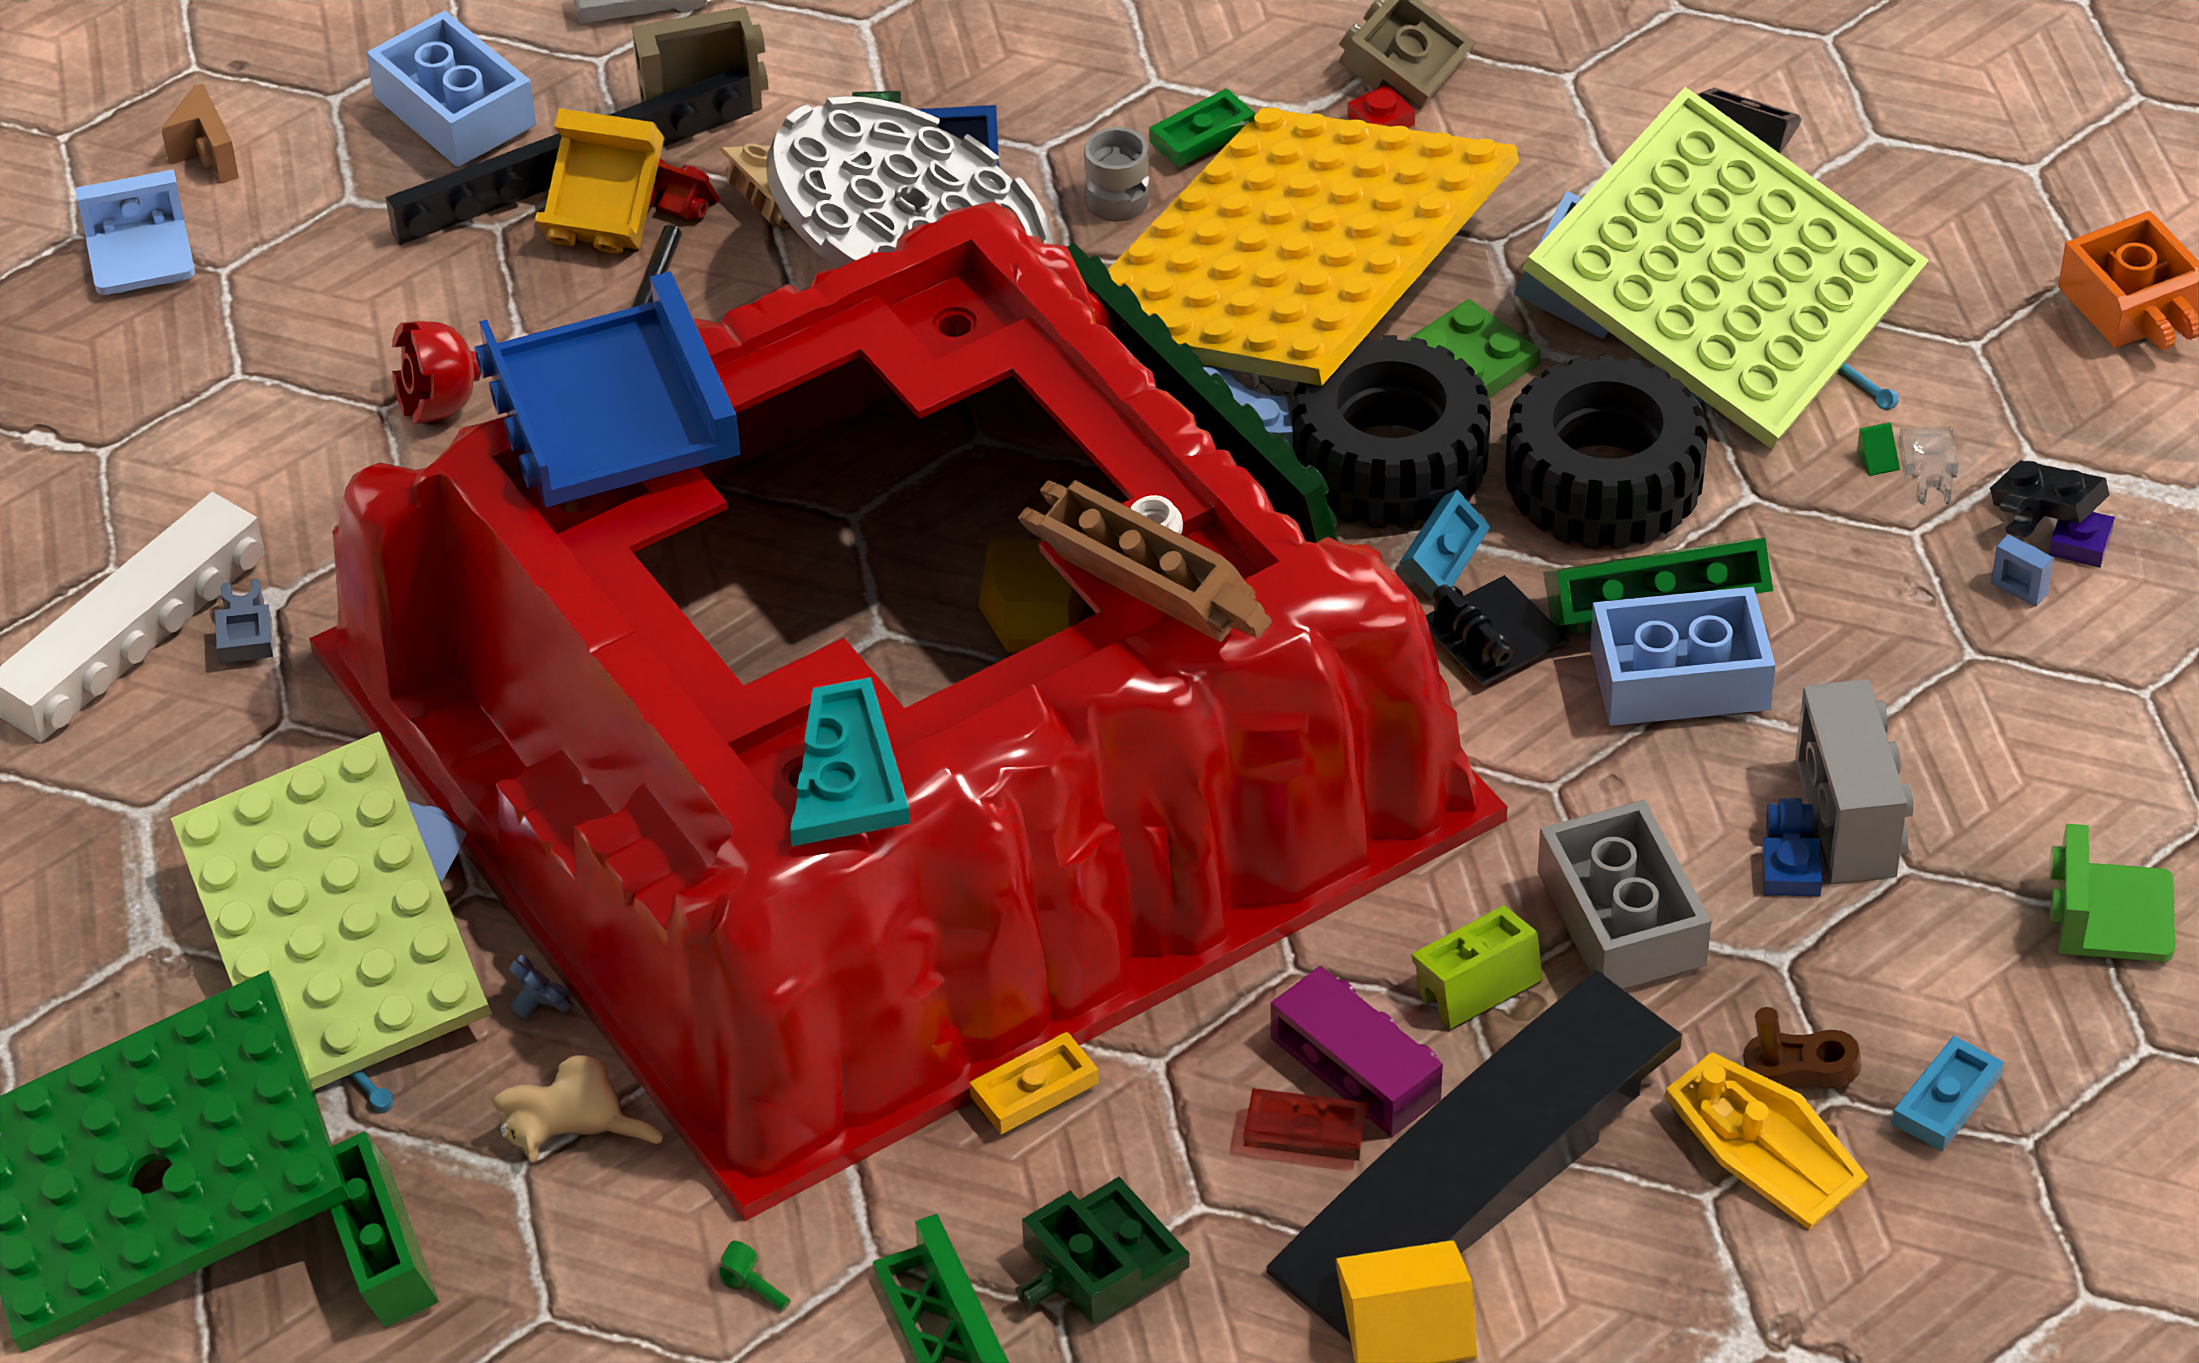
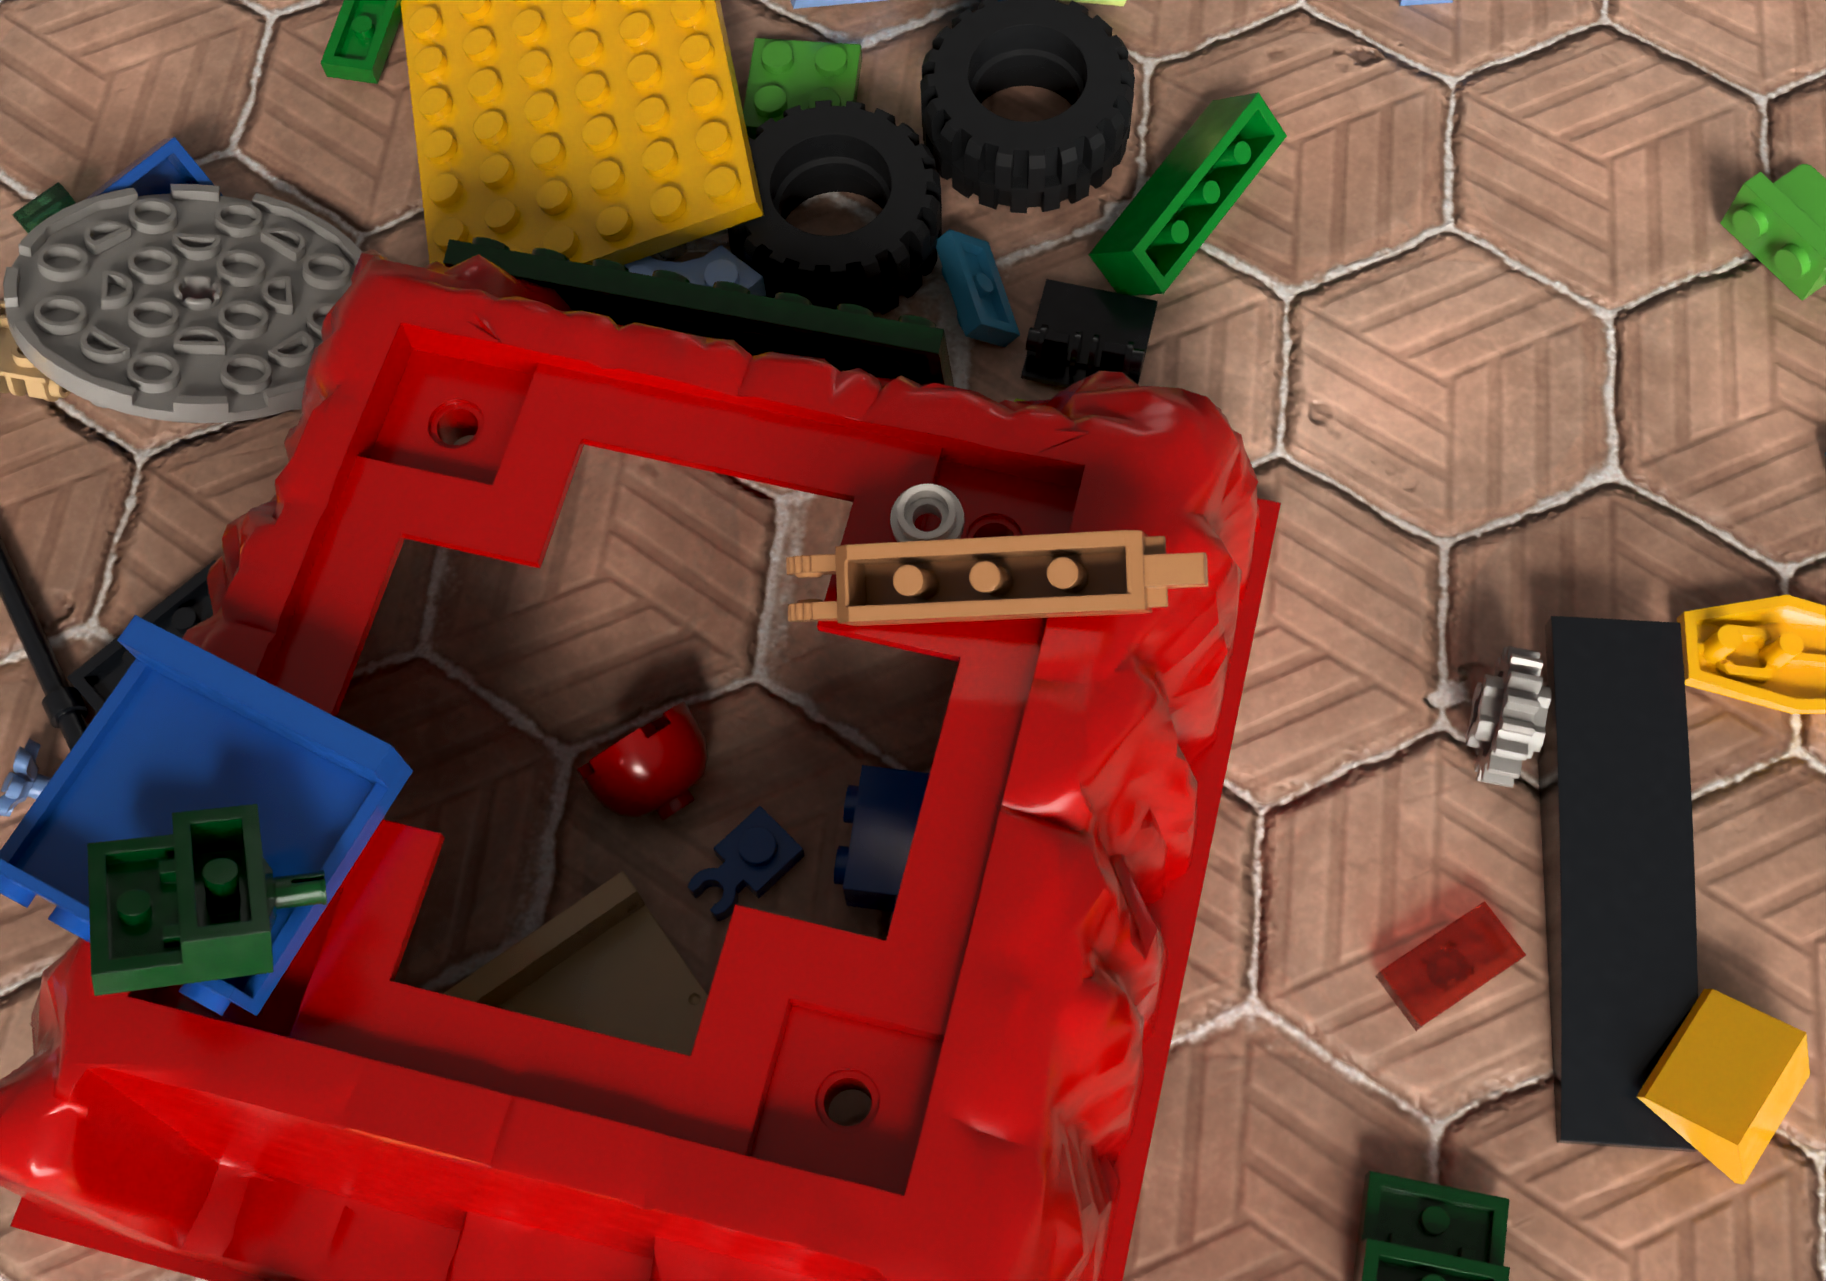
camera: 40 degrees left, 20 degrees up
teal wing [790,677,910,846] -> none
yellow plate [969,1032,1099,1135] -> none
piece [979,538,1085,652] -> none
light grey wheel [1084,127,1150,221] -> none
magenta brick [1270,966,1443,1137] -> none
lime hinge [1411,905,1543,1030] -> none
light grey brick [1537,800,1711,989] -> none
light blue brick [1590,587,1776,726] -> none
reddish brown piece [1743,1007,1861,1089] -> none
blue plate [1762,798,1822,896] -> none
light grey brick [1795,679,1914,884] -> none
none -> dark green plate [87,804,327,996]
none -> red cylinder [577,702,708,820]
none -> light grey gear [1466,646,1551,788]

